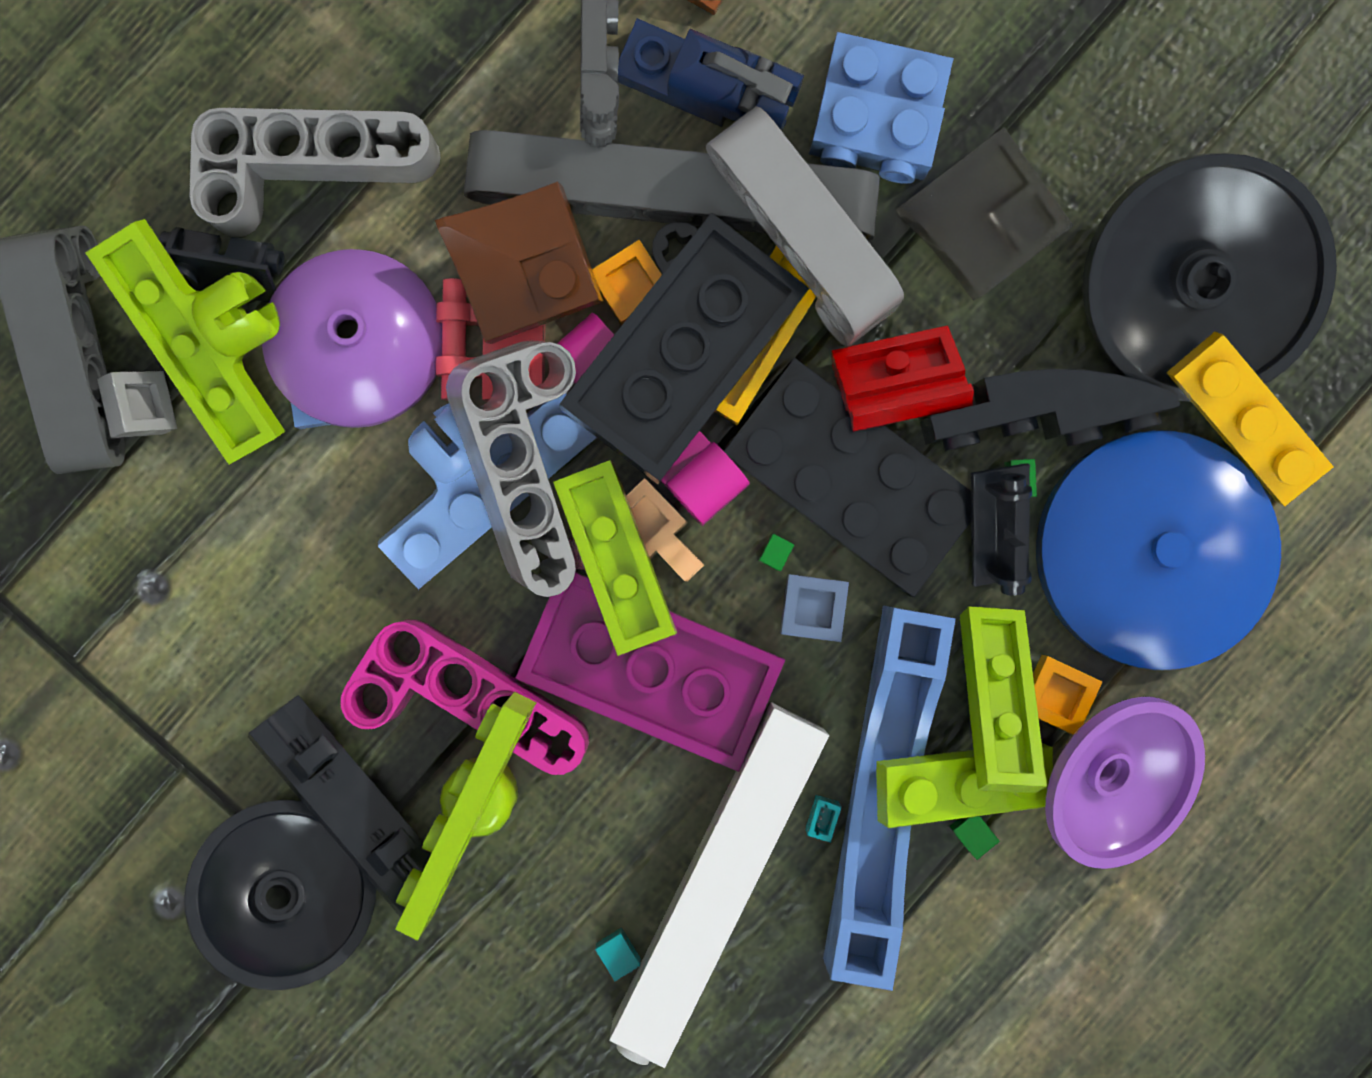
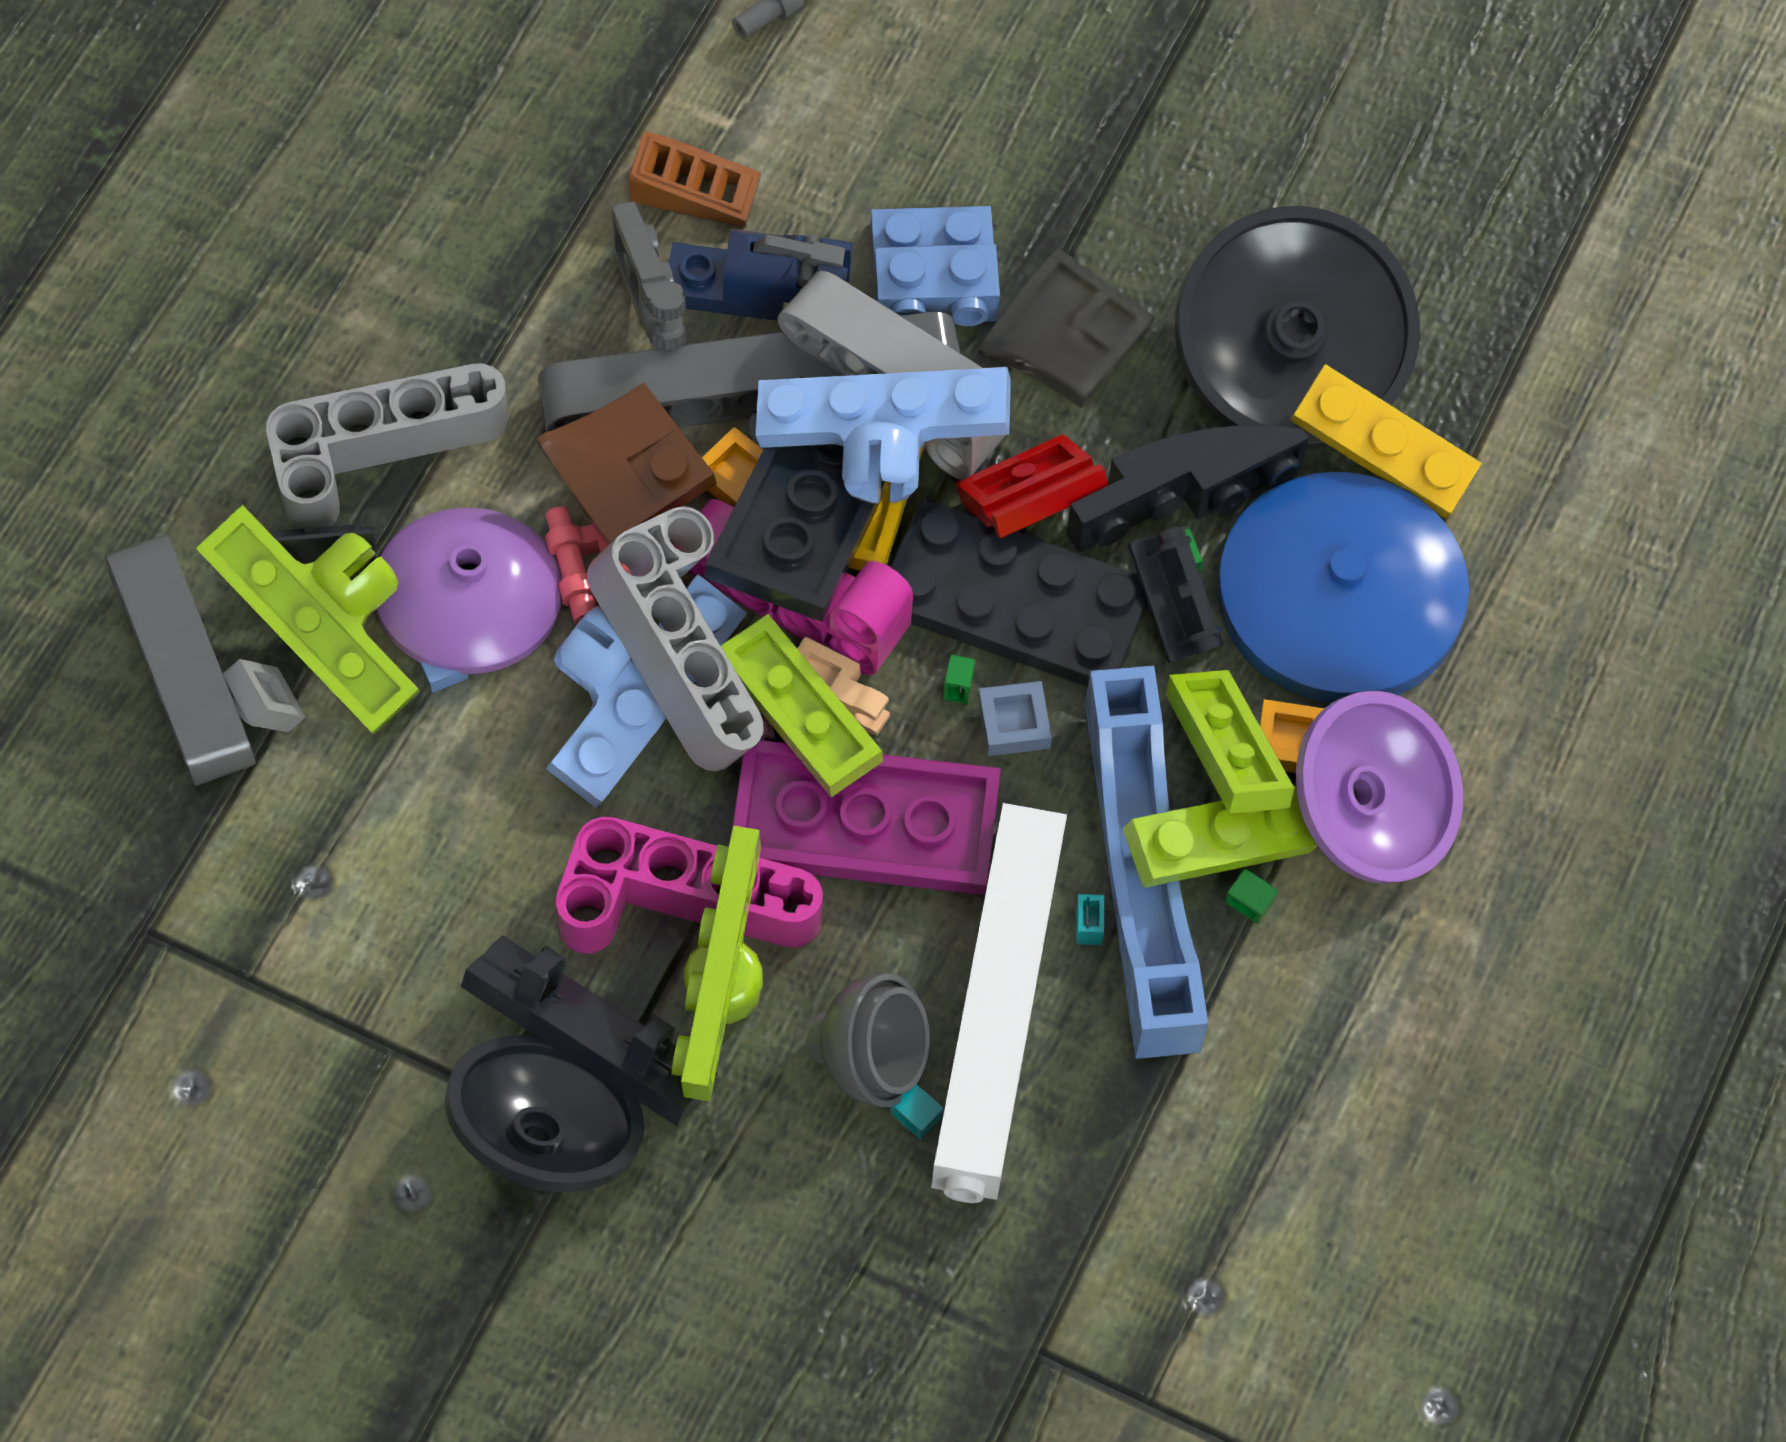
camera: 15 degrees left, 25 degrees down
none -> light blue plate [755,367,1011,504]
none -> dark grey piece [808,973,930,1107]

